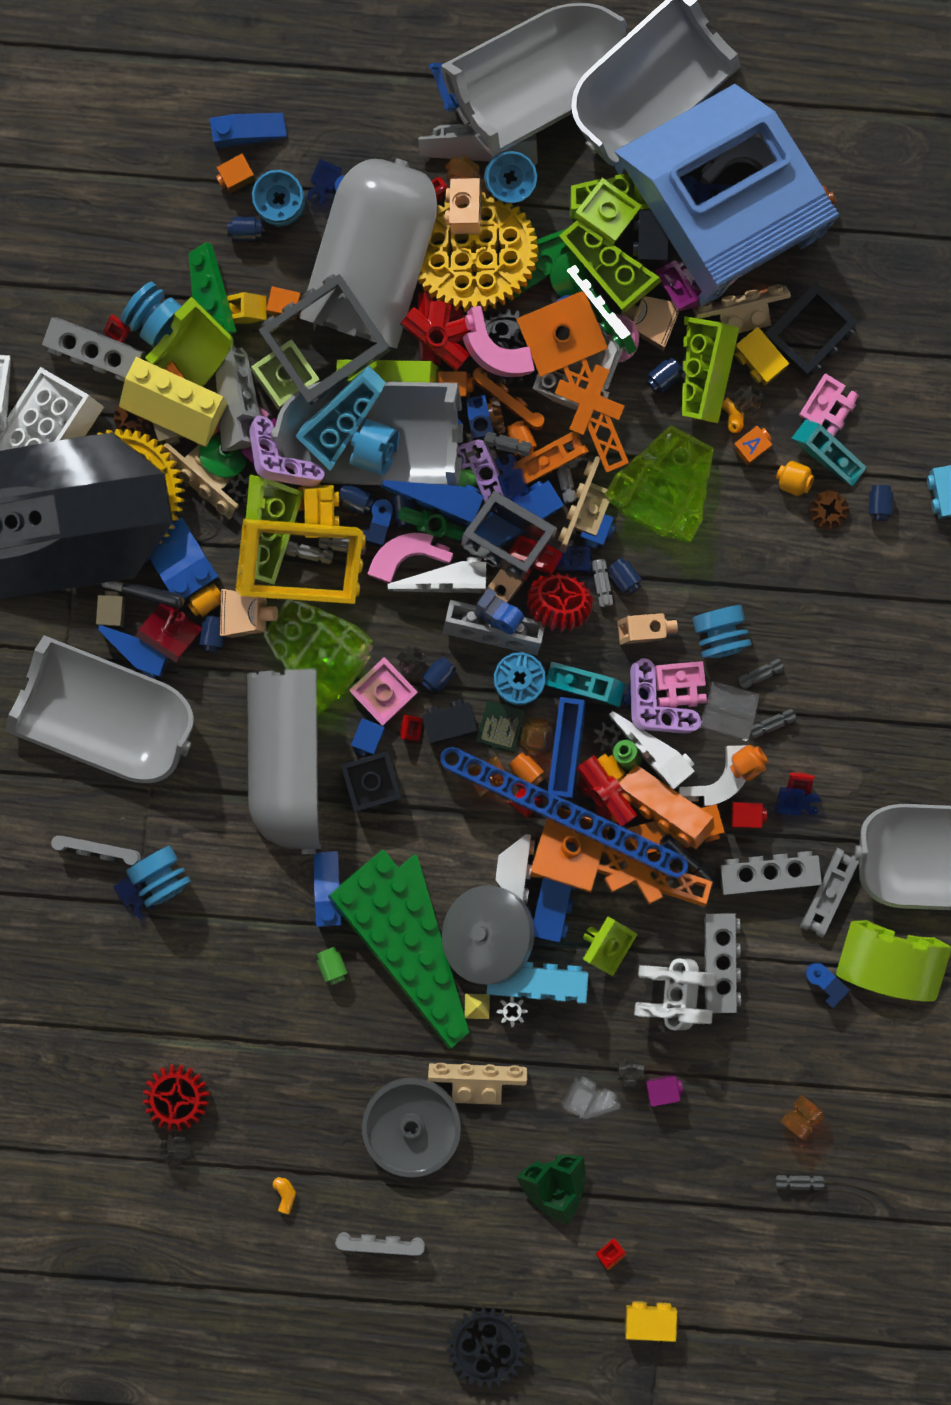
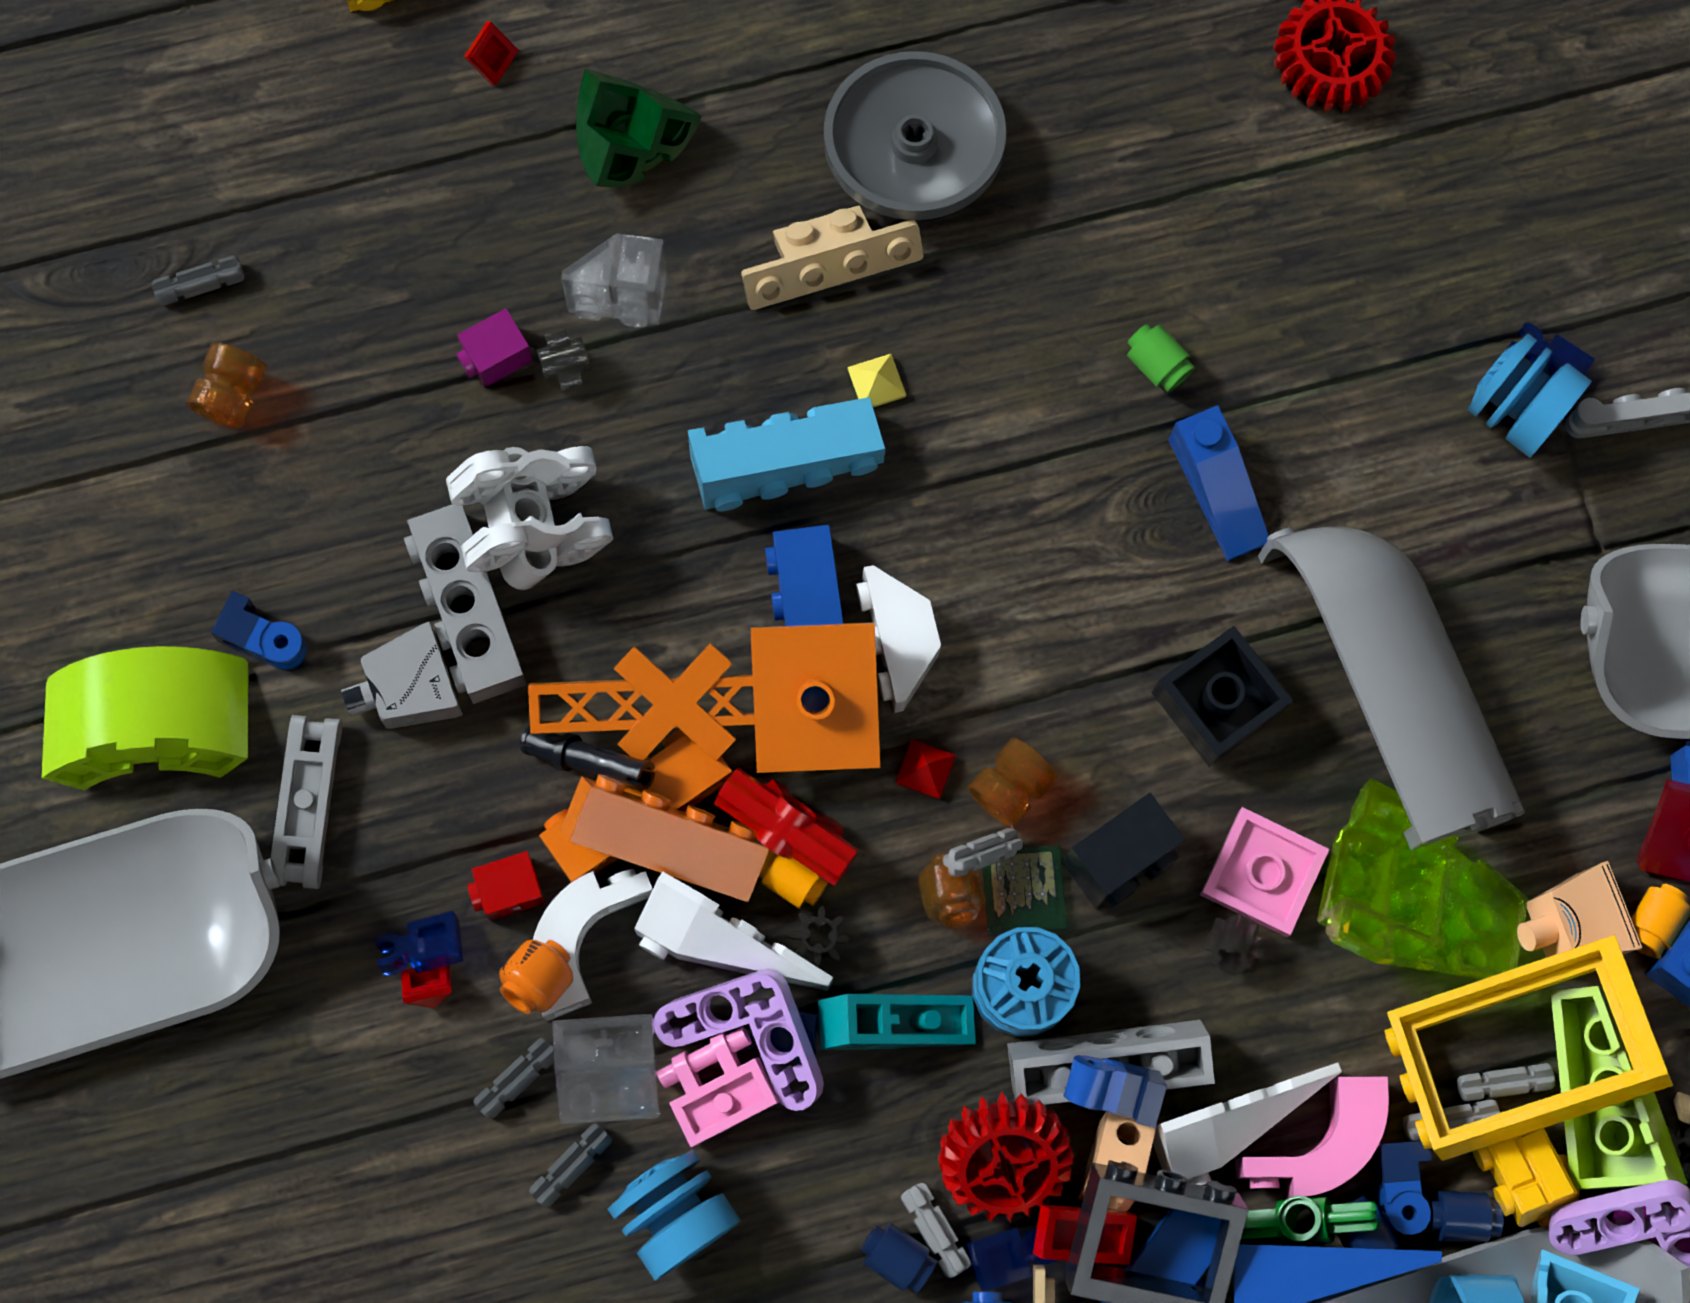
camera: 150 degrees right, 10 degrees down
dark blue brick [199,616,225,653] -> none
green wing [327,849,469,1049] -> none
blue brick [351,718,385,757] -> none
red slope [400,715,423,742] -> none
dark blue brick [421,656,457,693] -> none
blue beam [441,747,688,878] -> none
dark grey dish [442,885,534,985] -> none
white gear [497,996,528,1027] -> none
orange brick [509,752,544,786] -> none
blue brick [548,697,587,799] -> none
lime tile [583,917,638,976] -> none
bright green brick [613,740,642,770] -> none
light nougat torso [617,613,678,645] -> none
light grey brick [719,851,822,895] -> none
none -> light grey torso [341,622,463,729]
none -> light grey axle [943,828,1023,877]

